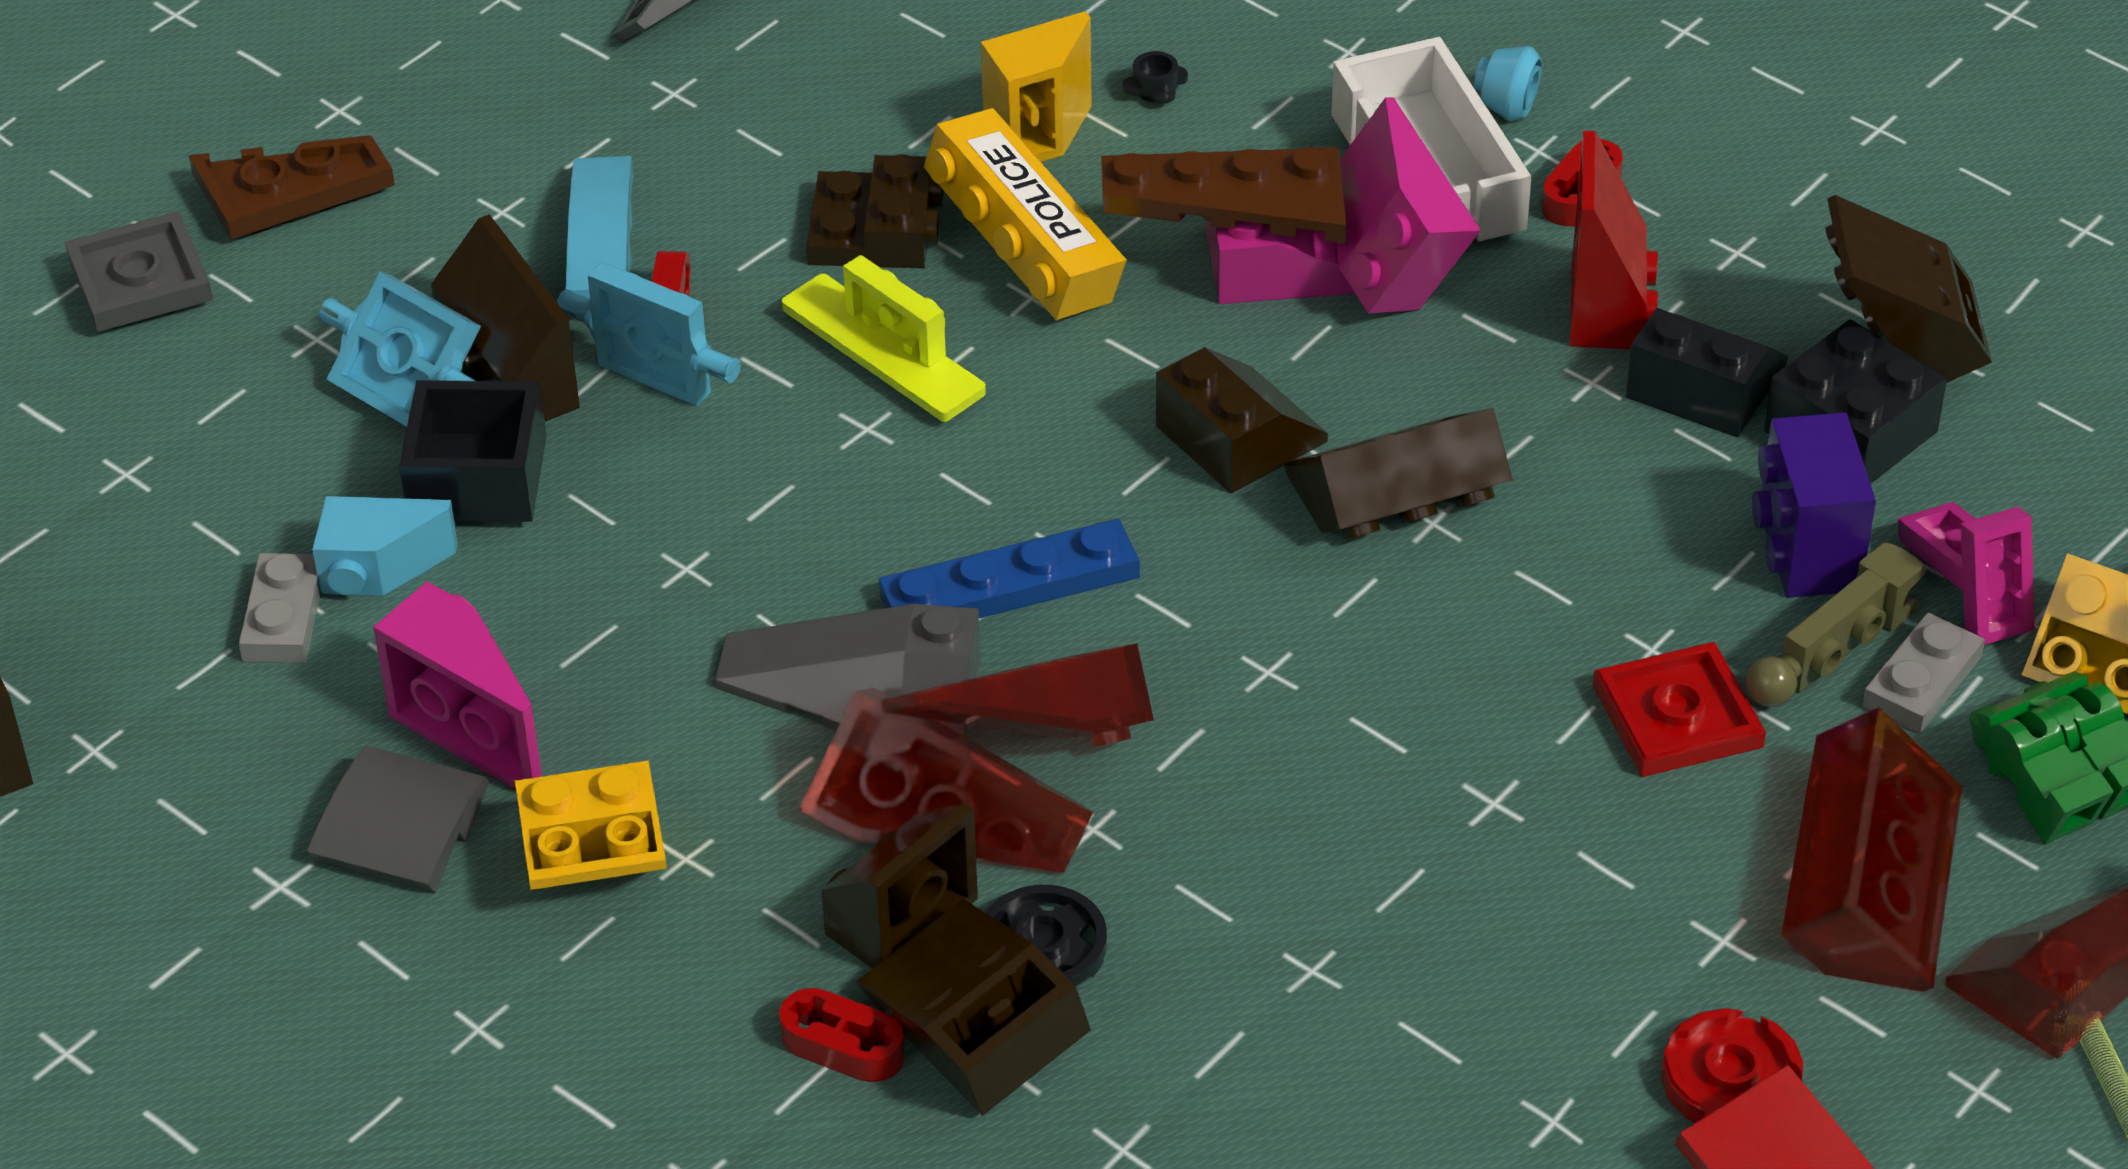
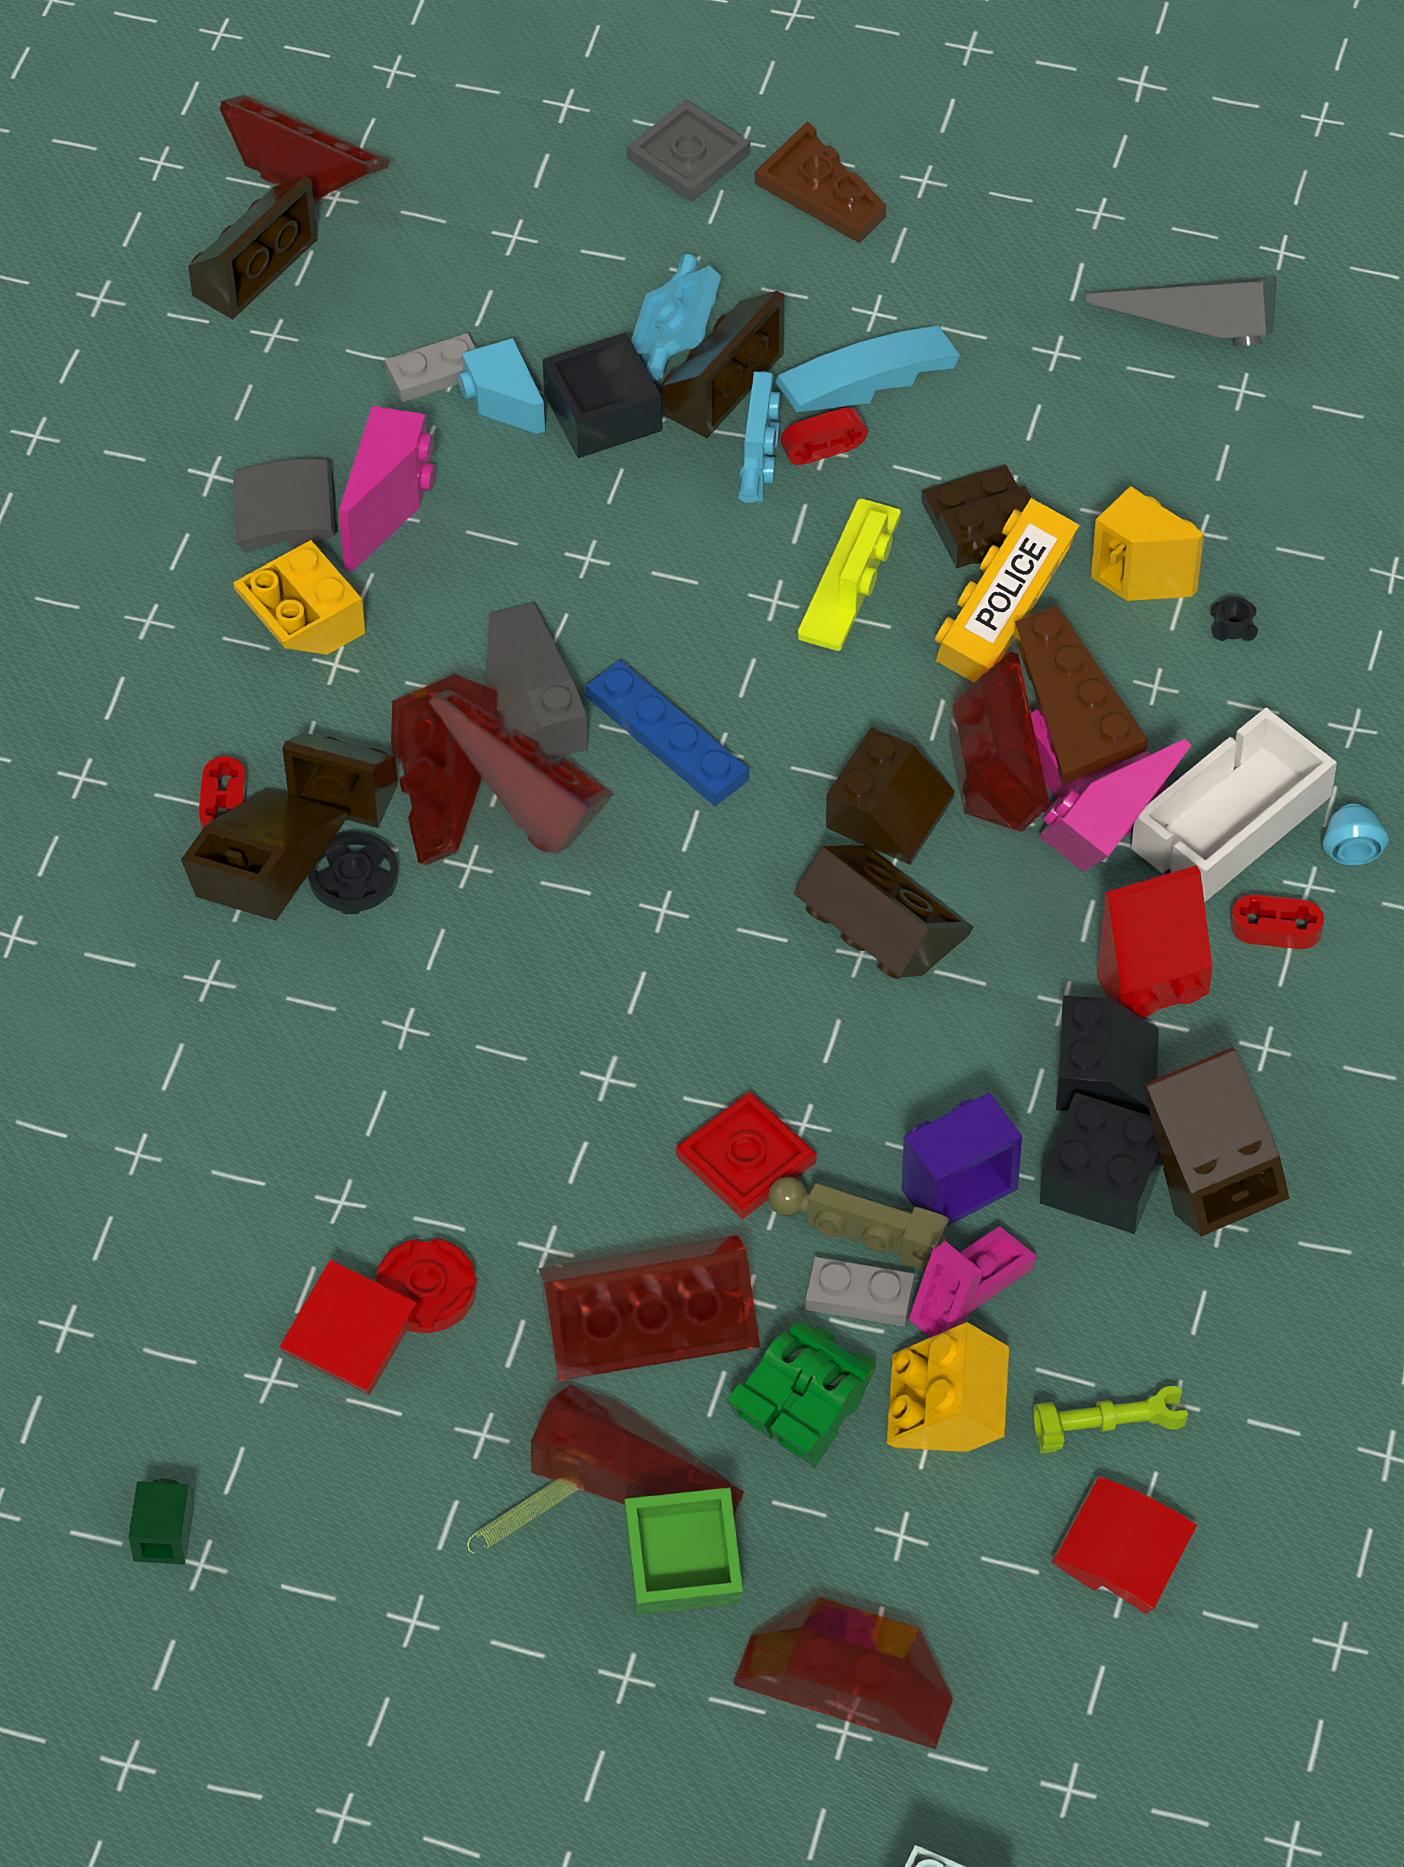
camera: 65 degrees right, 10 degrees up
none -> clear red wedge [949,652,1050,832]

